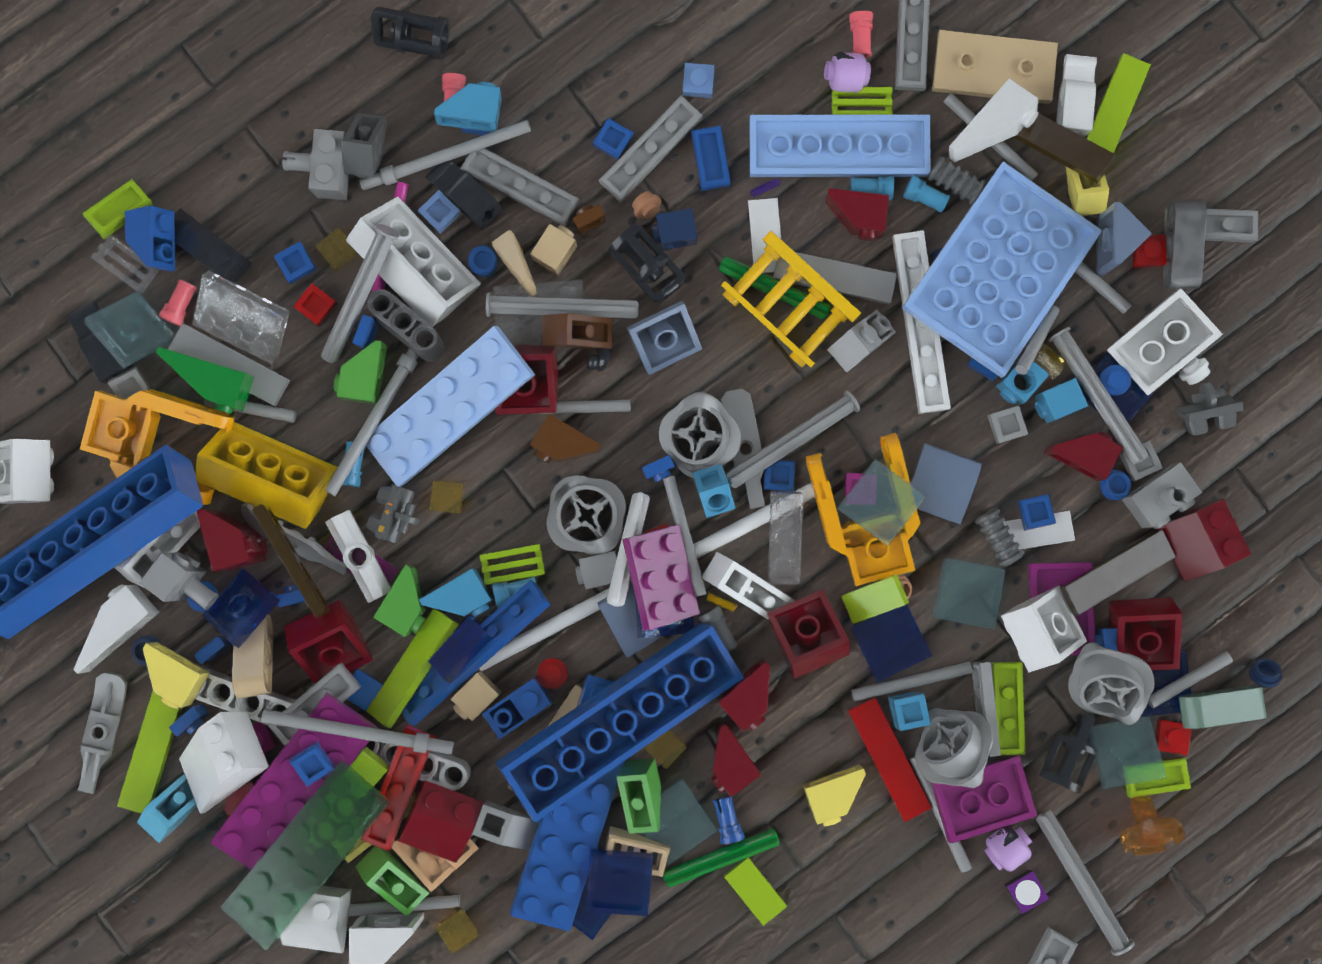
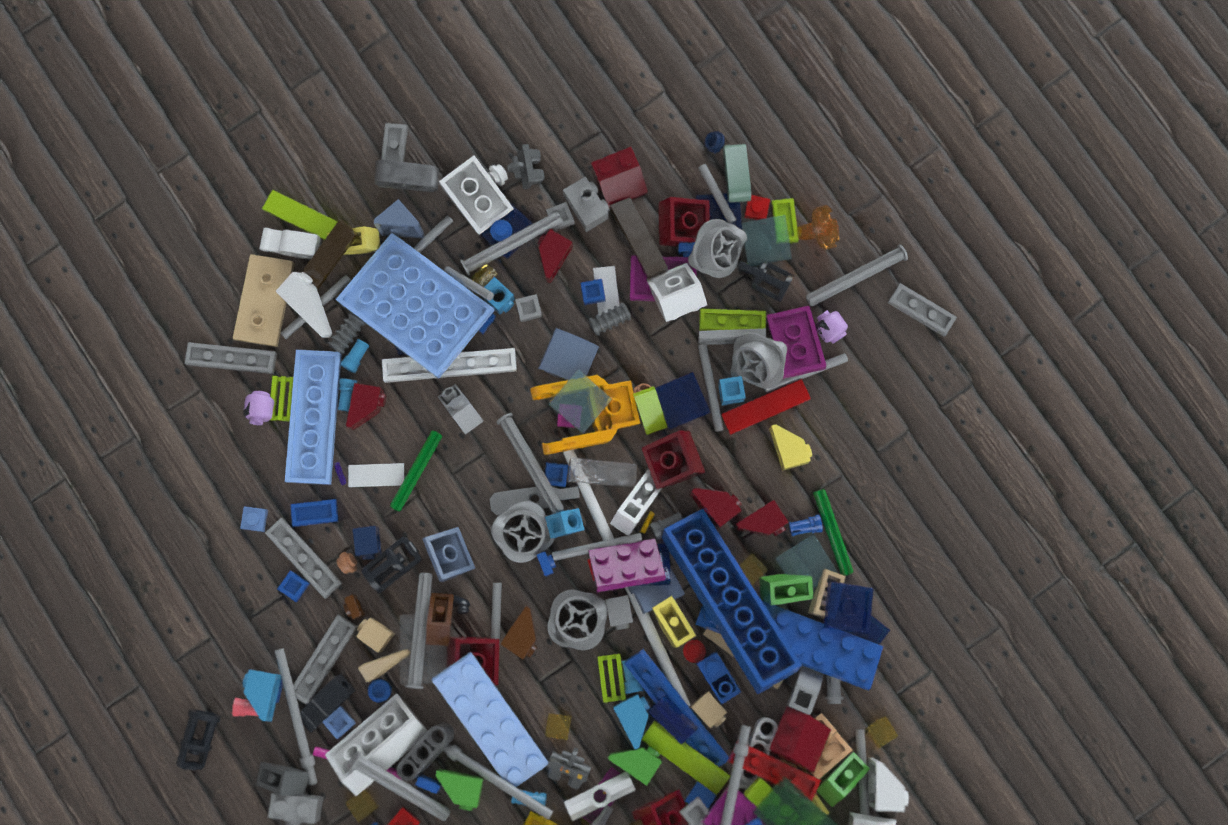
camera: 90 degrees left, 5 degrees down
white axle [607,492,650,607] -> none
yellow fence [721,230,861,368] -> none
lime tile [724,857,787,926] -> none
light grey tile [773,252,897,305] -> none
coral pin [849,11,873,58] -> none
clear light blue tile [933,558,1006,629] -> none
tile [1004,869,1049,914] -> none
dark azure brick [1035,378,1088,423] -> none
blue plate [1099,470,1131,500] -> none
red plate [1132,235,1167,268] -> none
none -> light yellow slope [652,596,696,648]
none -> light grey pin [825,676,843,704]

